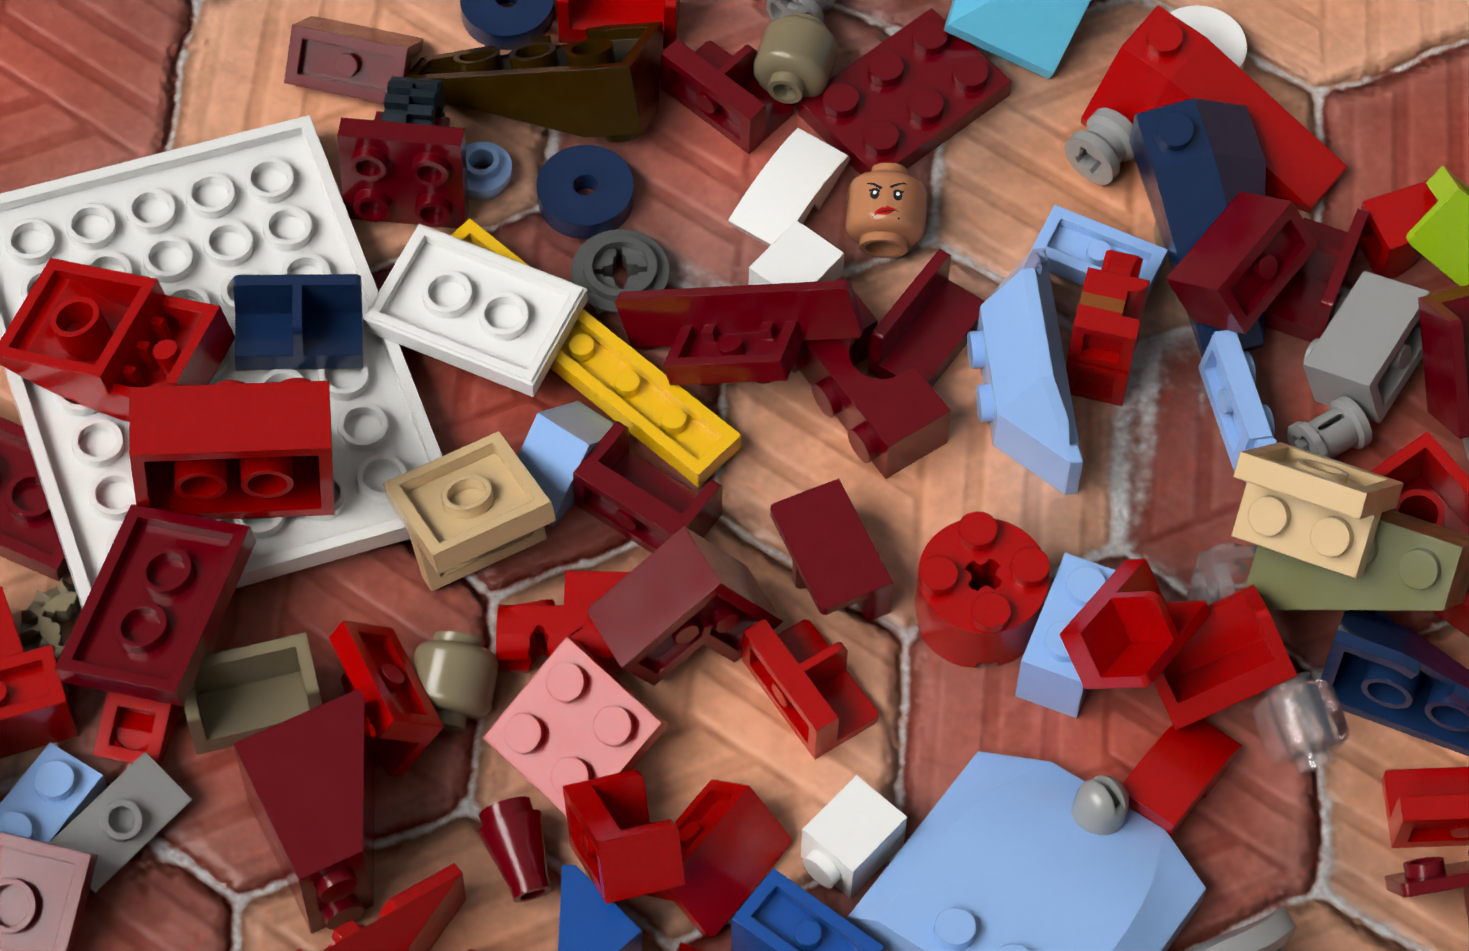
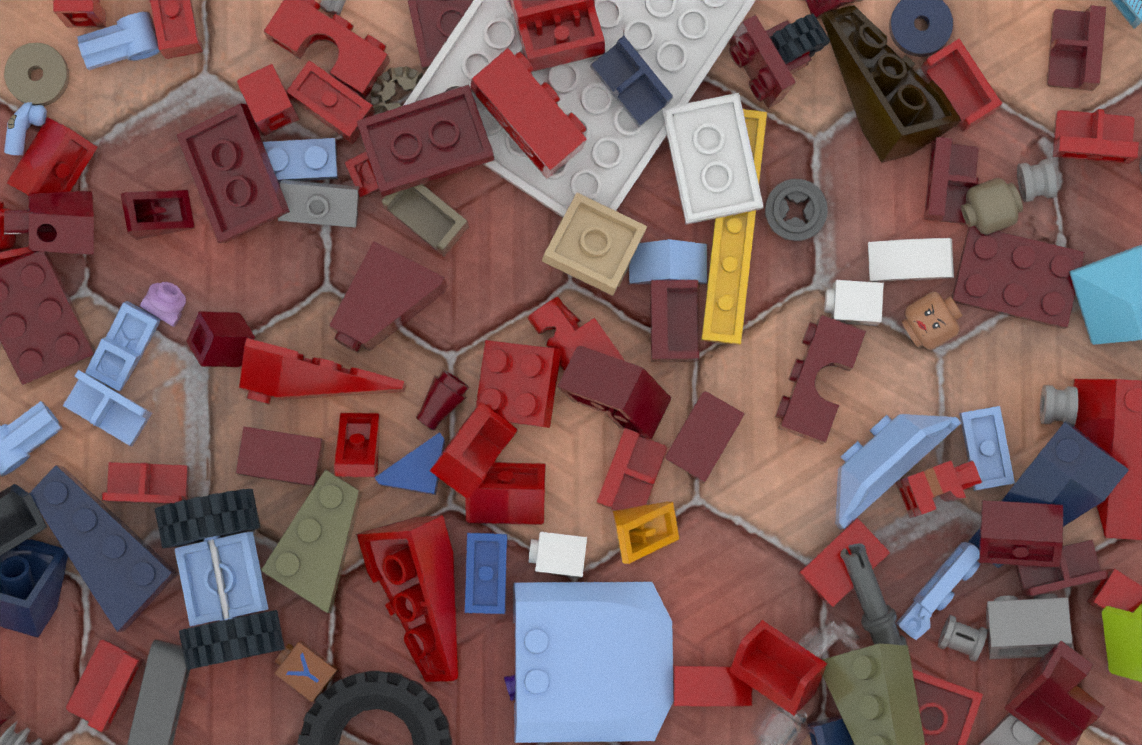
camera: 55 degrees right, 25 degrees up
red panel [329,620,444,777] -> none
dark tan head [412,631,499,731] -> none
light blue plate [466,142,512,200] -> none
dark blue piece [537,145,634,239] -> none
dark red bracket [615,280,865,386] -> none
dark red panel [868,249,985,387] -> none
red brick [915,511,1050,668] -> none
light blue brick [1015,553,1116,718] -> none
red panel [1059,558,1211,689] -> none
light grey hinge [1071,775,1129,835] -> none
tan bracket [1231,442,1404,579] -> none
none -> light orange slope [613,501,679,564]
none -> red panel [798,518,890,607]
none -> dark grey pin [840,543,907,645]

